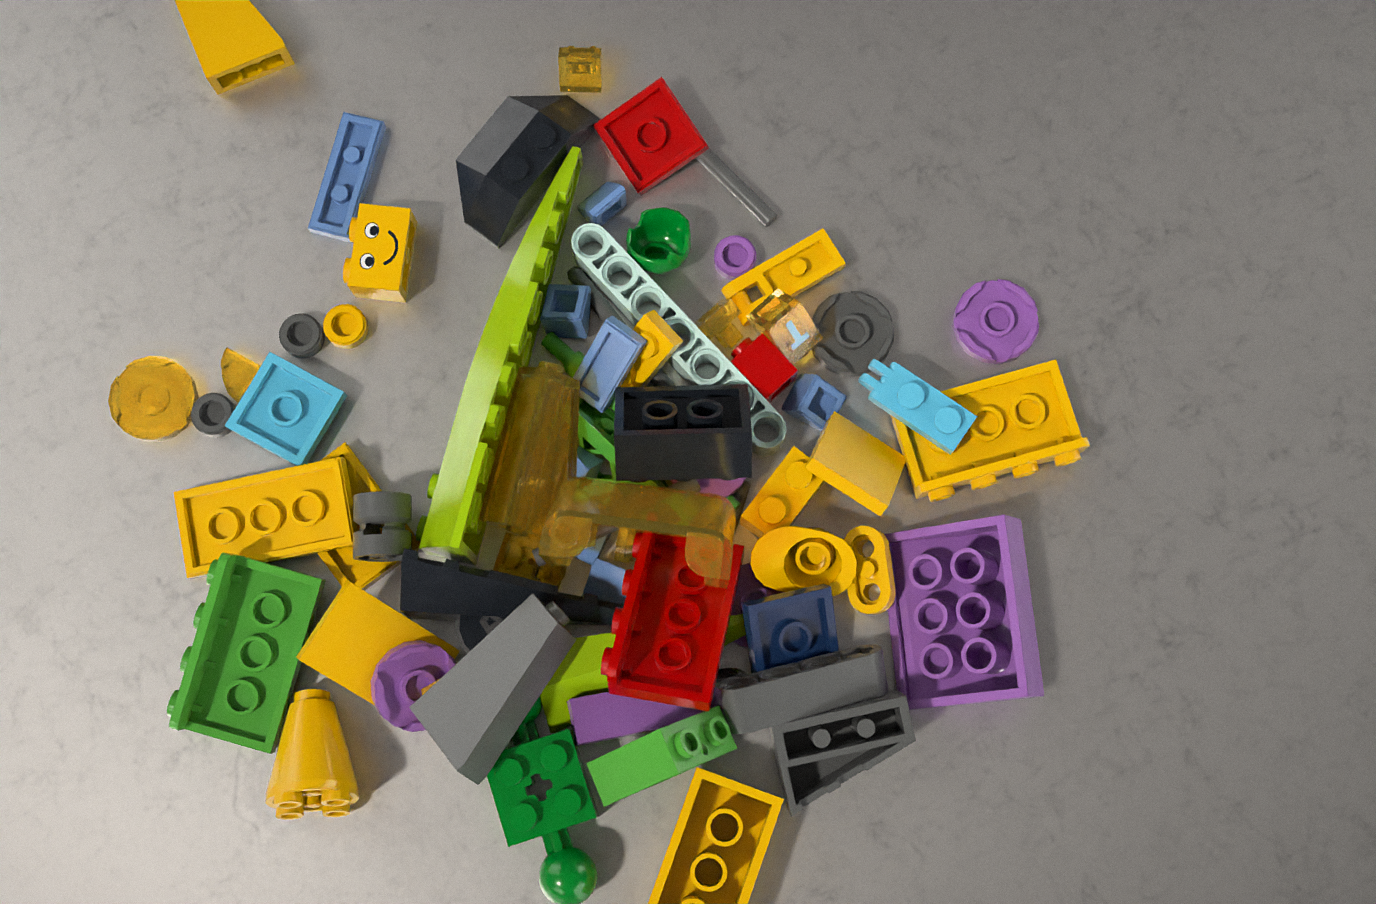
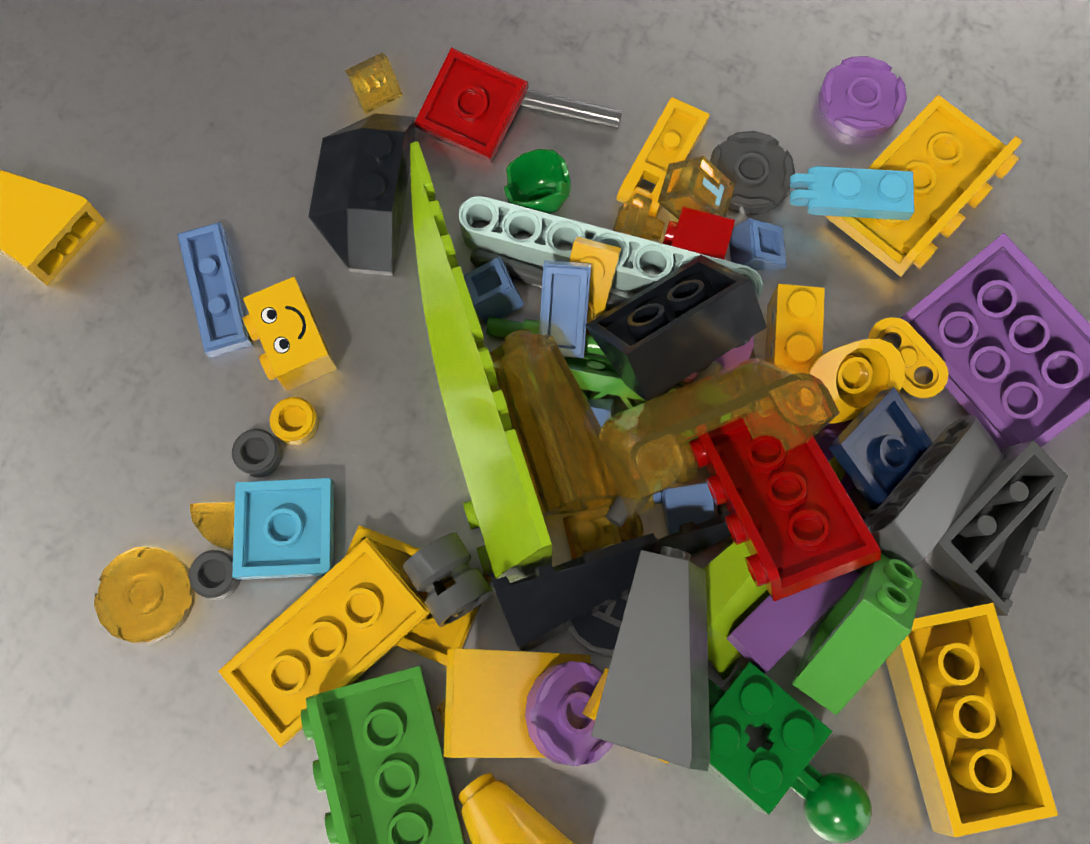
camera: 30 degrees left, 5 degrees down
medium blue slope [577,182,627,226] -> none
medium lavender tile [714,235,756,280] -> none
yellow tile [805,411,906,516] -> none

